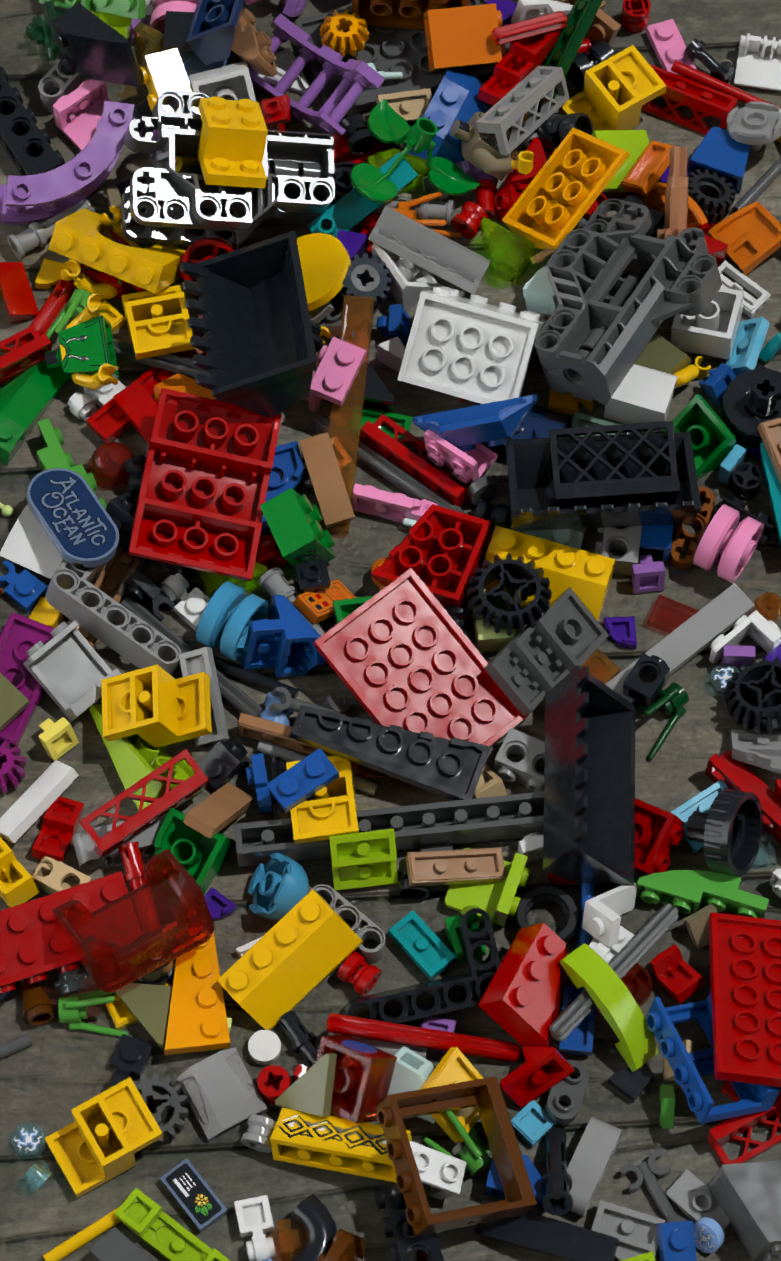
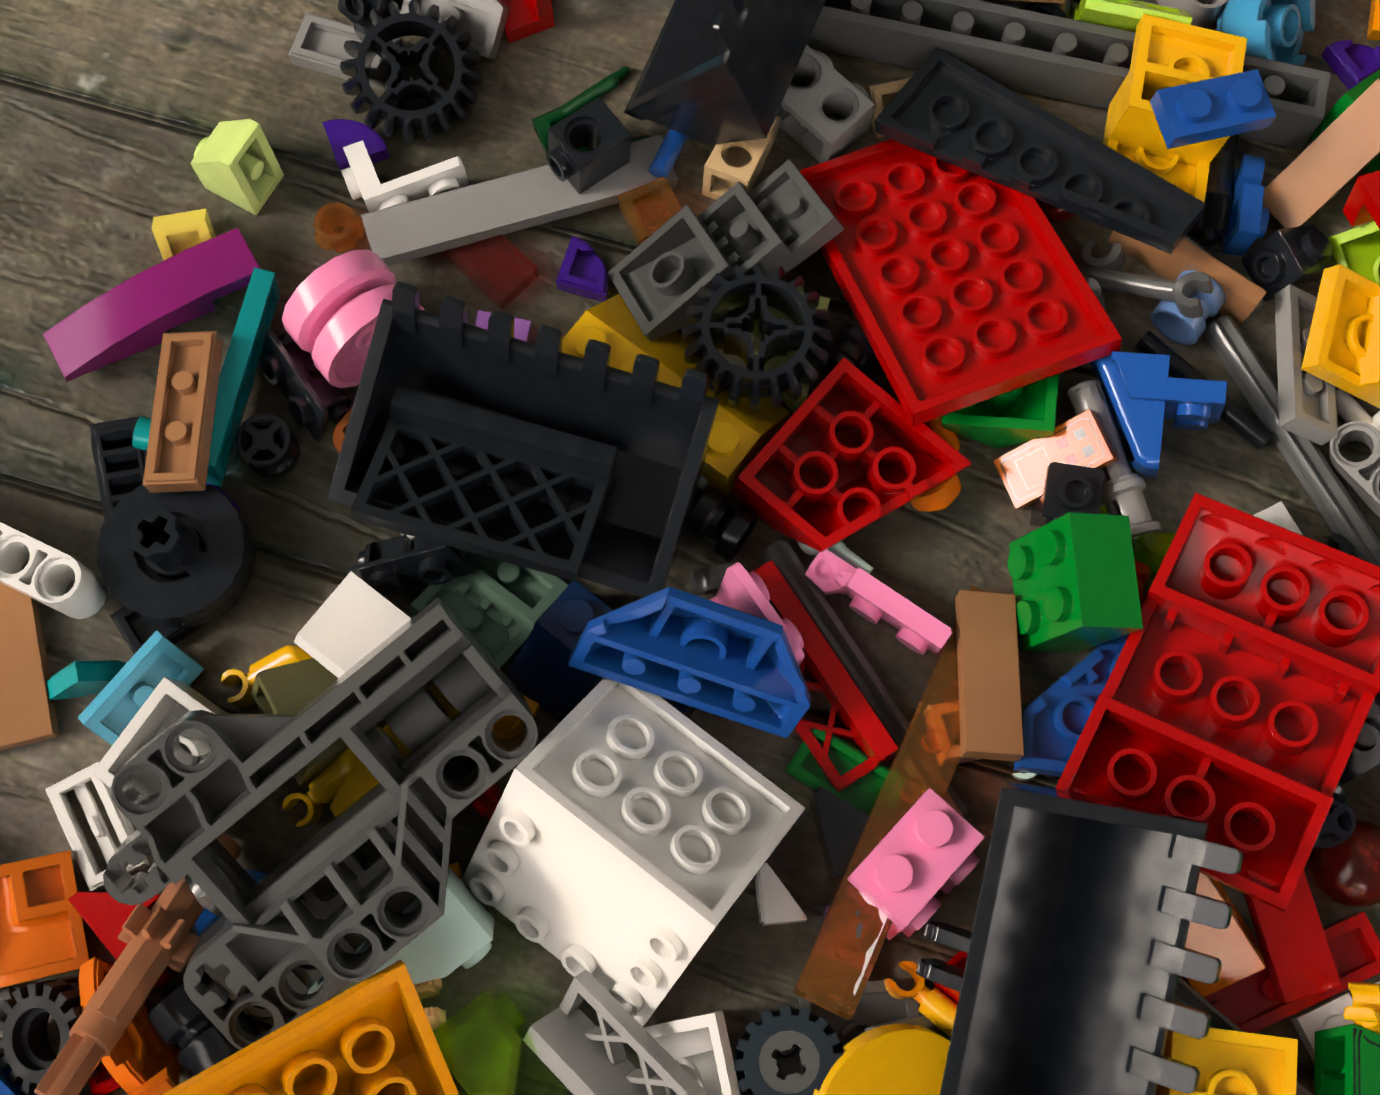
camera: 160 degrees left, 10 degrees up
dark azure wheel [196,581,269,662] -> none
blue tile [376,304,411,345] -> none
green slope [664,394,736,480] -> none
blue tile [699,364,735,408] -> none
clear light blue tile [709,664,740,697] -> none
medium azure tile [718,444,747,485] -> none
medium lavender tile [721,645,755,669] -> none

